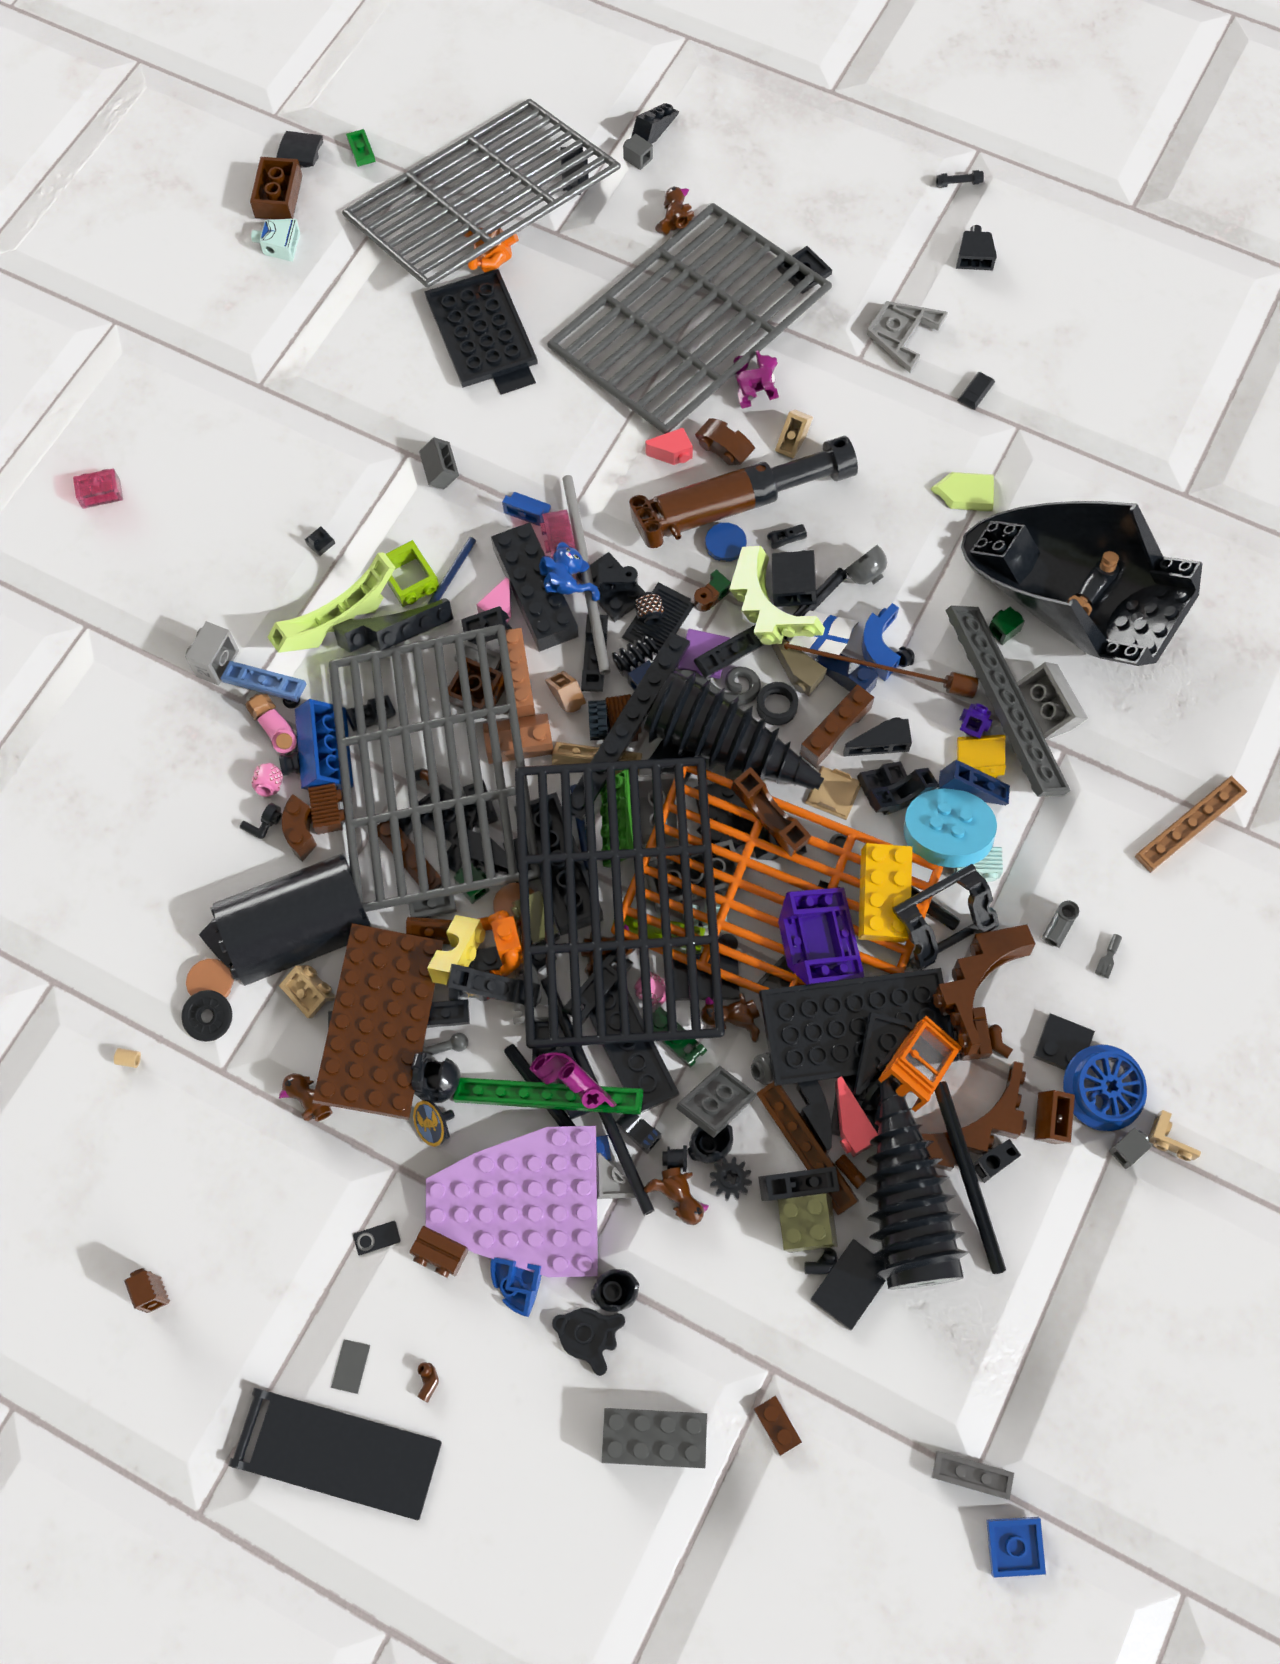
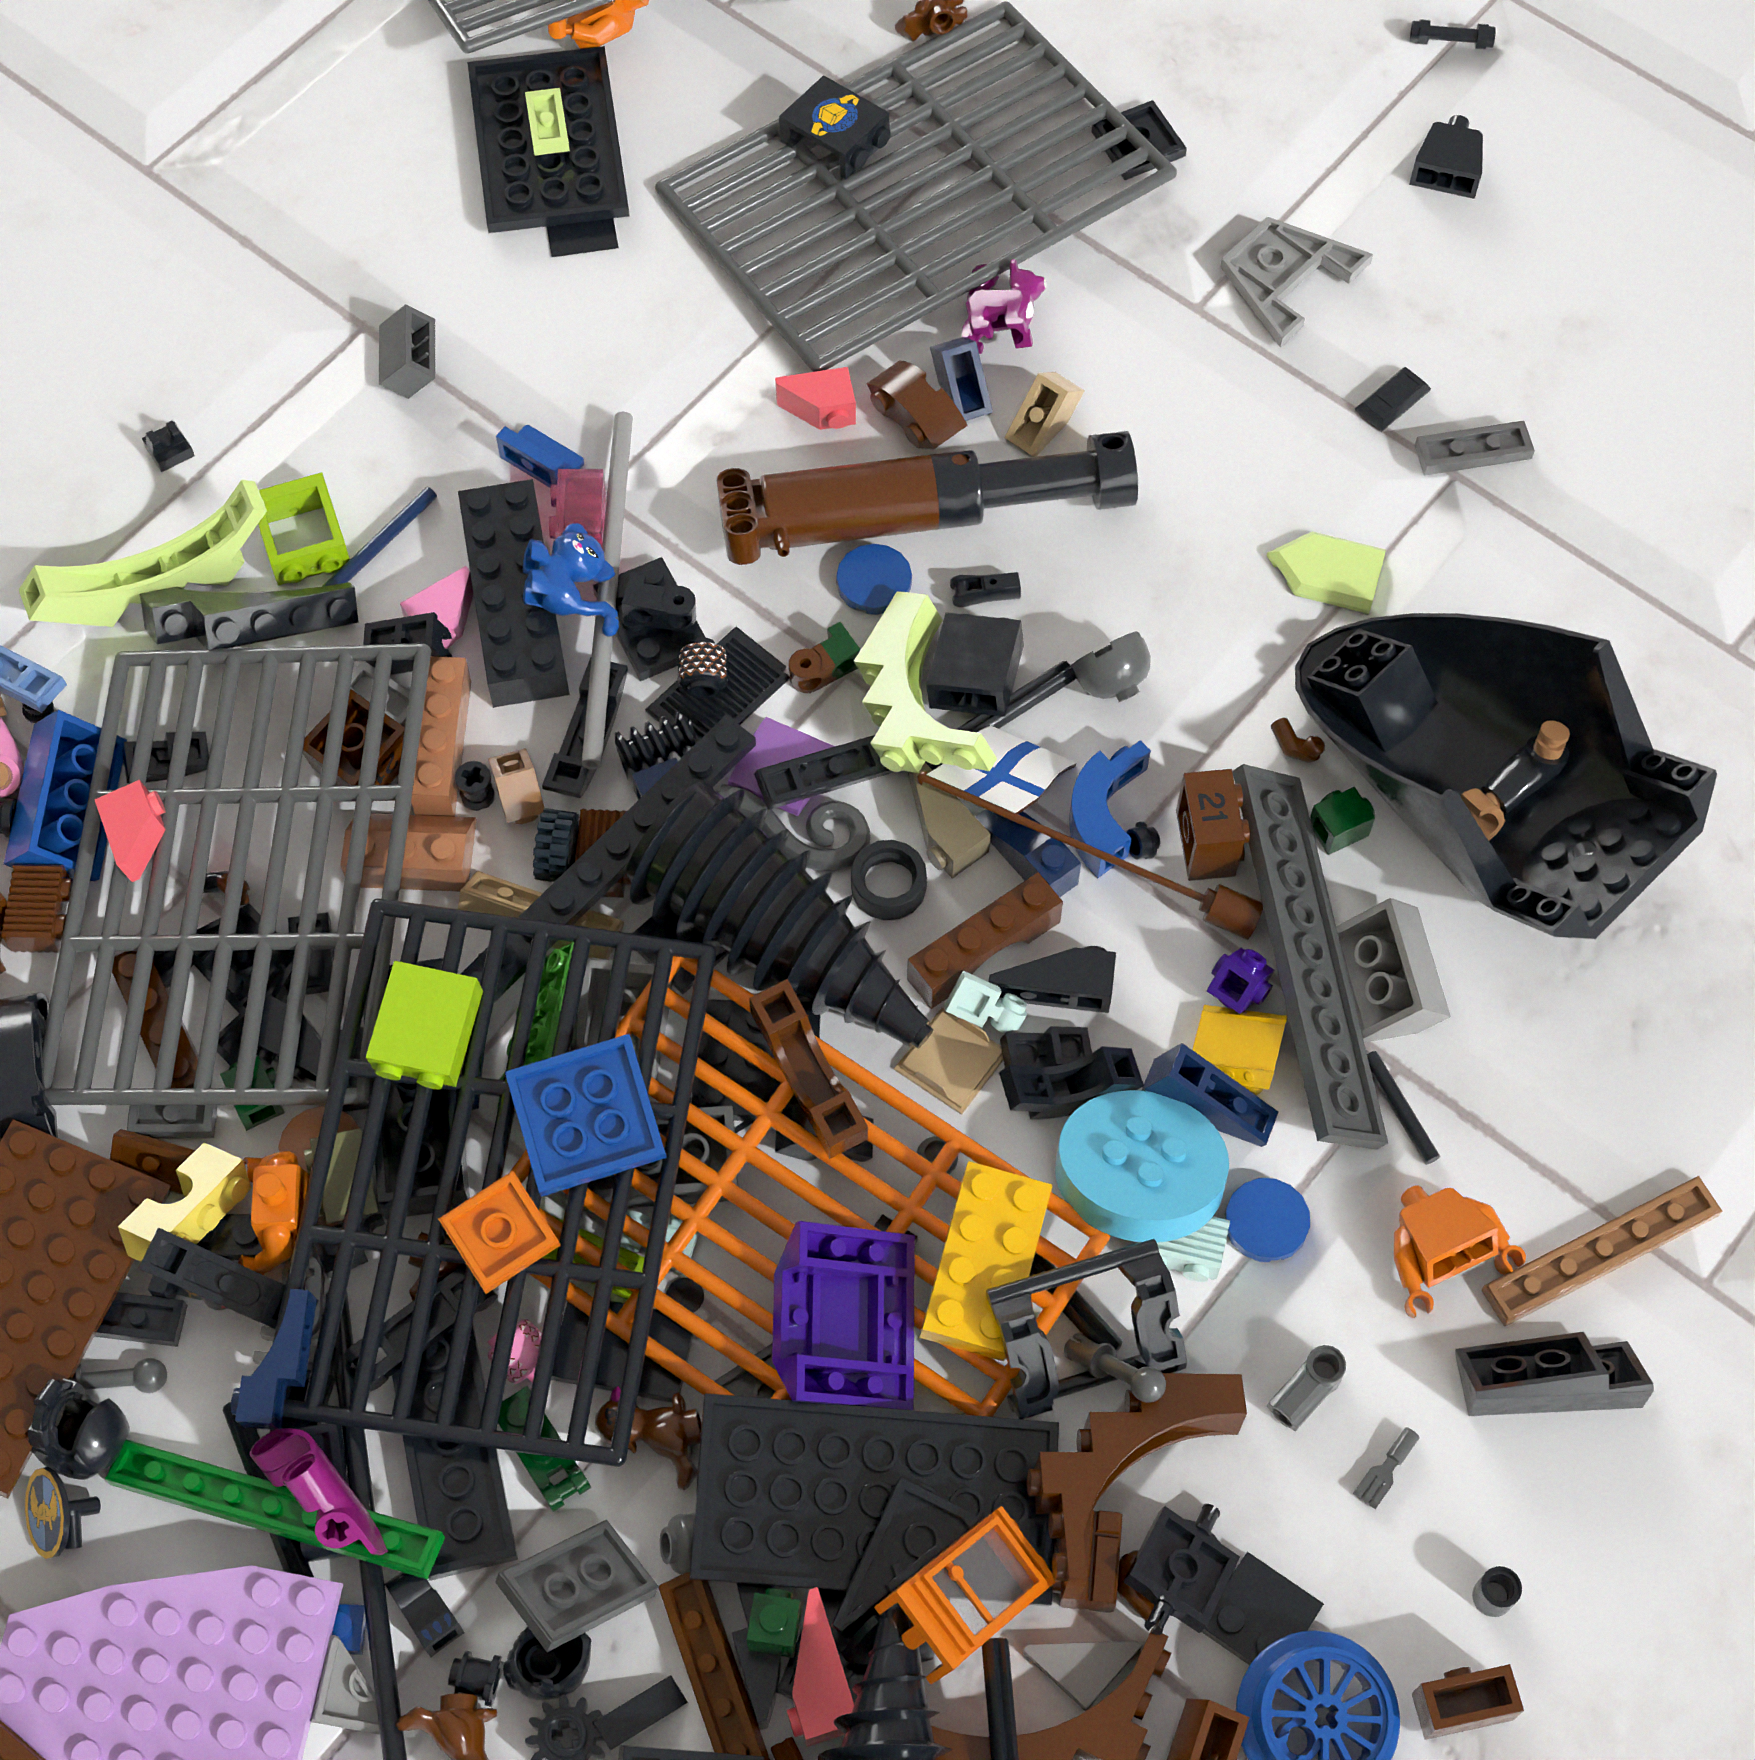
camera: 10 degrees right, 5 degrees down
none -> coral slope [94,780,166,882]
none -> dark blue slope [231,1289,317,1430]
none -> lime brick [366,961,483,1089]
none -> orange plate [438,1171,561,1294]
none -> black bush [455,761,495,811]
none -> blue plate [505,1034,667,1197]
none -> yellowish green plate [525,88,570,156]
none -> black sticker [593,1675,688,1751]
none -> dark green brick [746,1589,801,1658]
none -> black panel [779,75,891,180]
none -> dark blue slope [930,337,993,421]
none -> light aqua plate [944,971,1027,1033]
none -> light grey tile [1022,1641,1142,1711]
none -> dark grey pin [1064,1333,1166,1403]
none -> black plate [1123,1504,1240,1635]
none -> reddish brown brick [1176,769,1250,881]
none -> blue tile [1225,1178,1310,1262]
none -> reddish brown arm [1271,718,1325,763]
none -> black bar [1367,1051,1440,1165]
none -> orange torso [1394,1185,1526,1318]
none -> reddish brown brick [1412,1664,1524,1740]
none -> flat silver plate [1414,420,1535,476]
none -> black slope [1455,1332,1654,1416]
none -> black beam [1472,1566,1522,1617]

